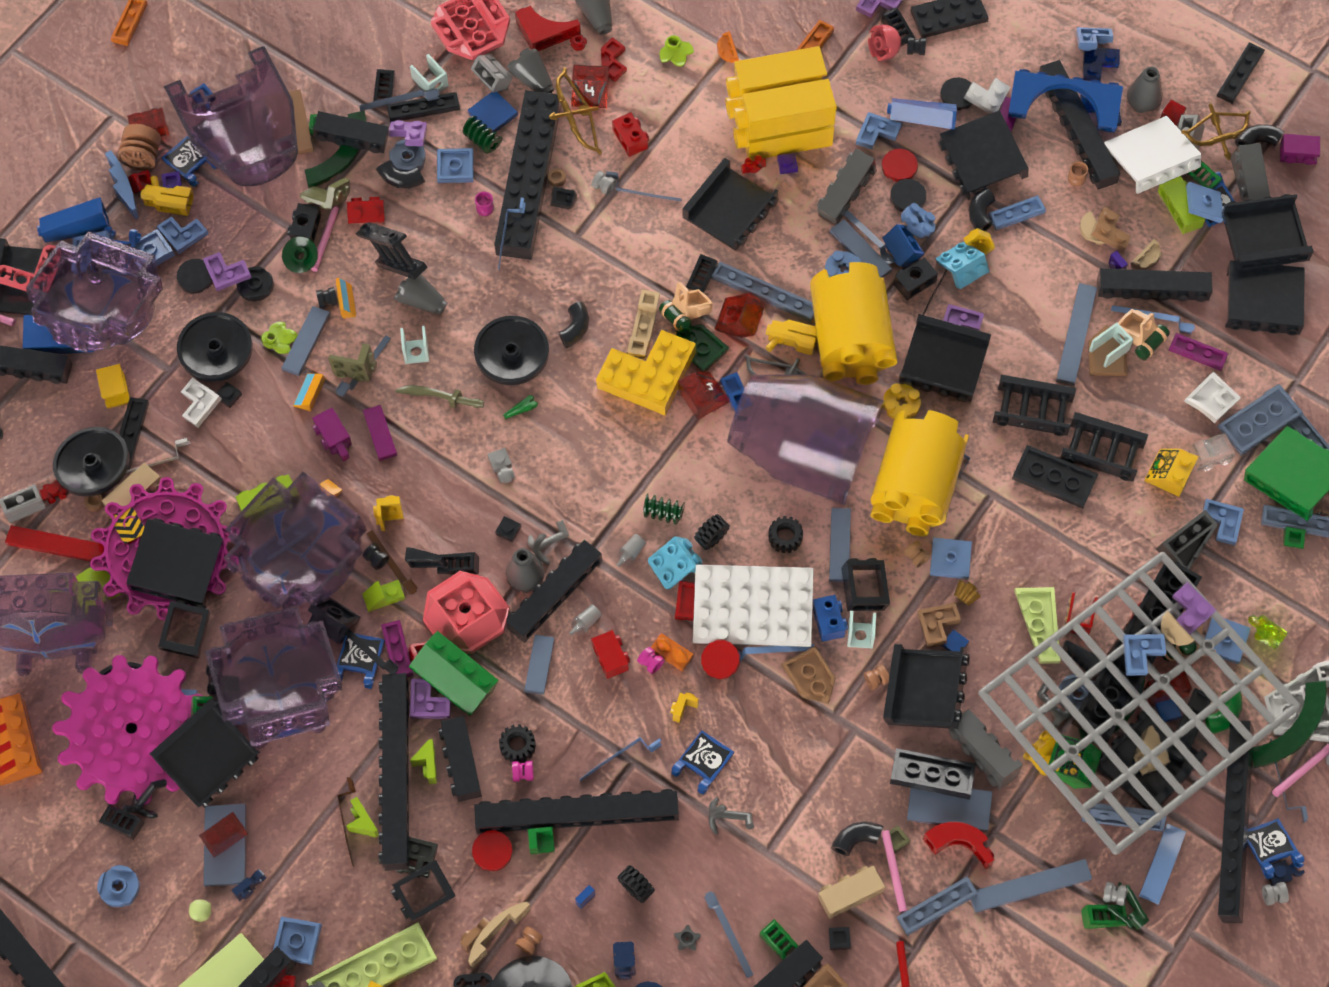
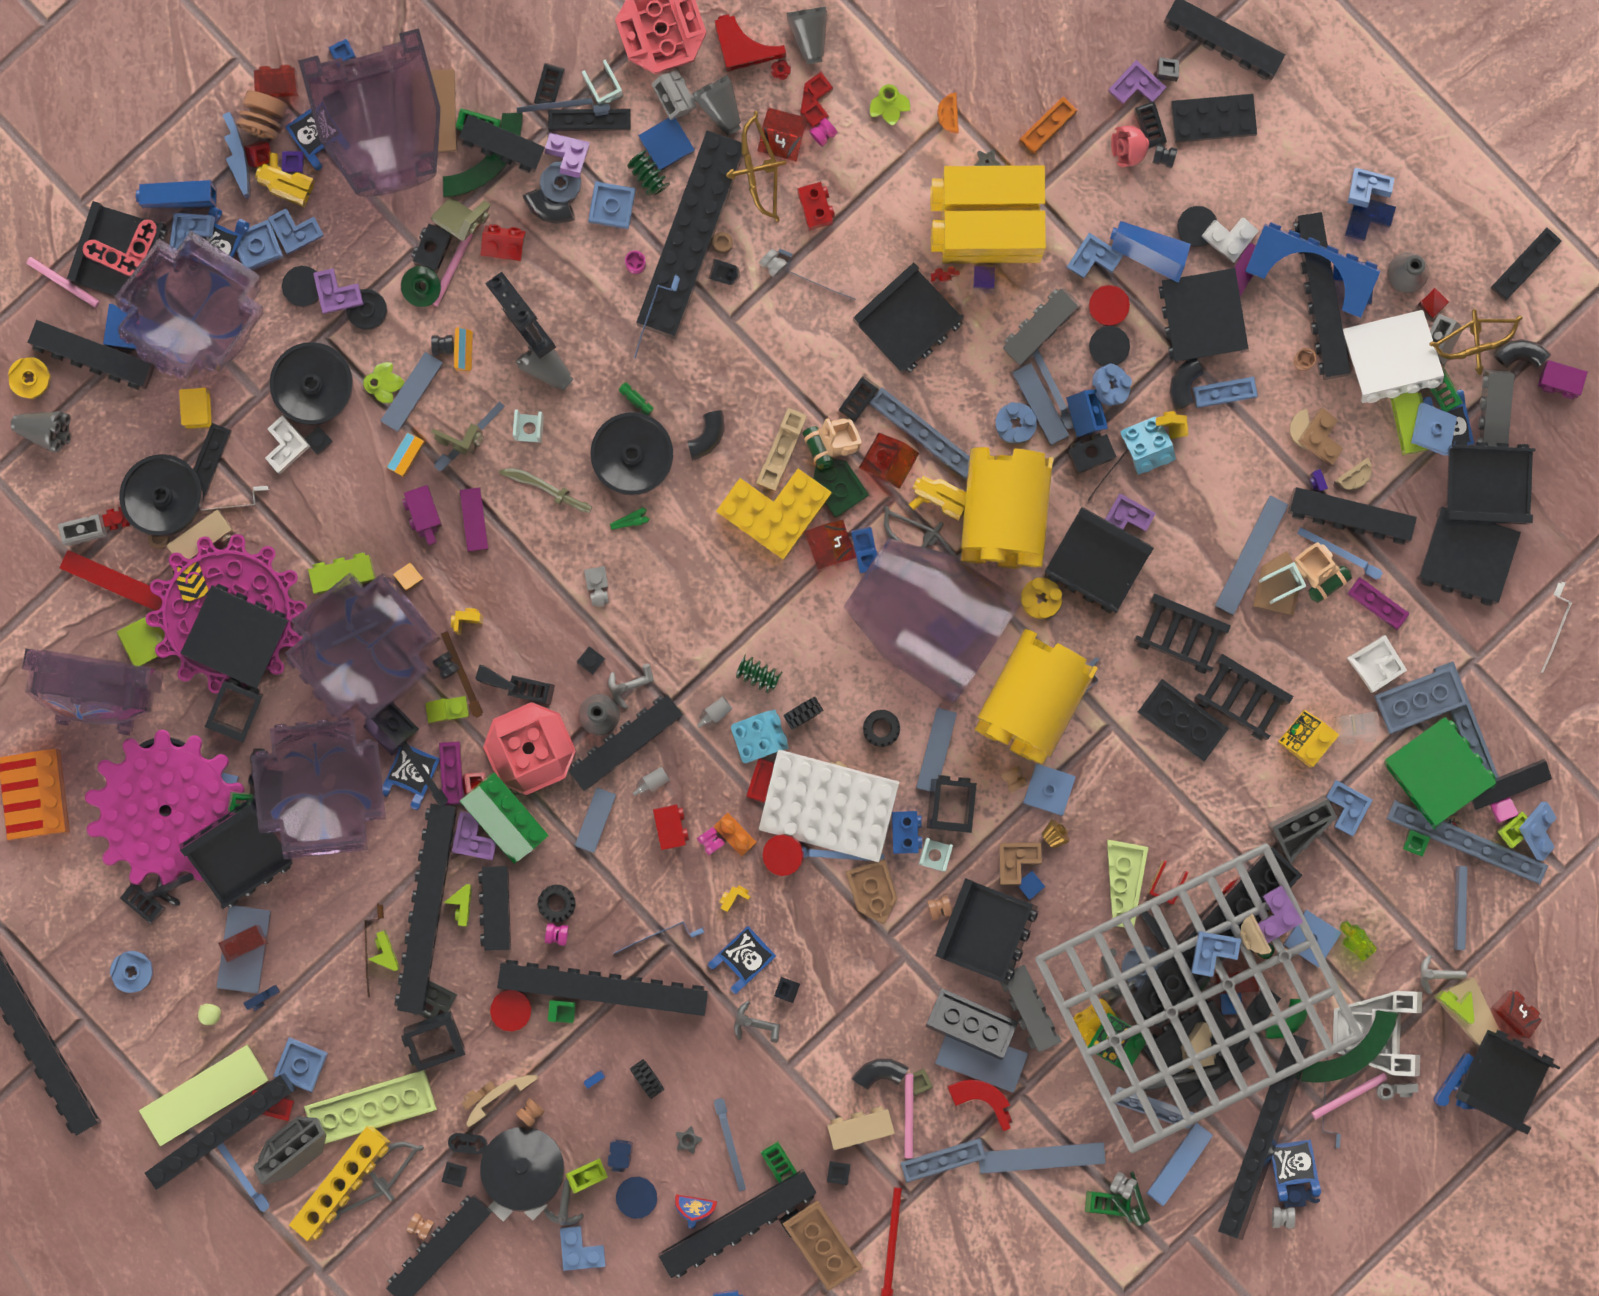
camera: 10 degrees right, 20 degrees up
none -> green axle [619,382,654,416]
none -> black plate [774,977,800,1003]
none -> dark pink wheel [809,118,838,147]
none -> dark grey bar [1143,1066,1221,1092]

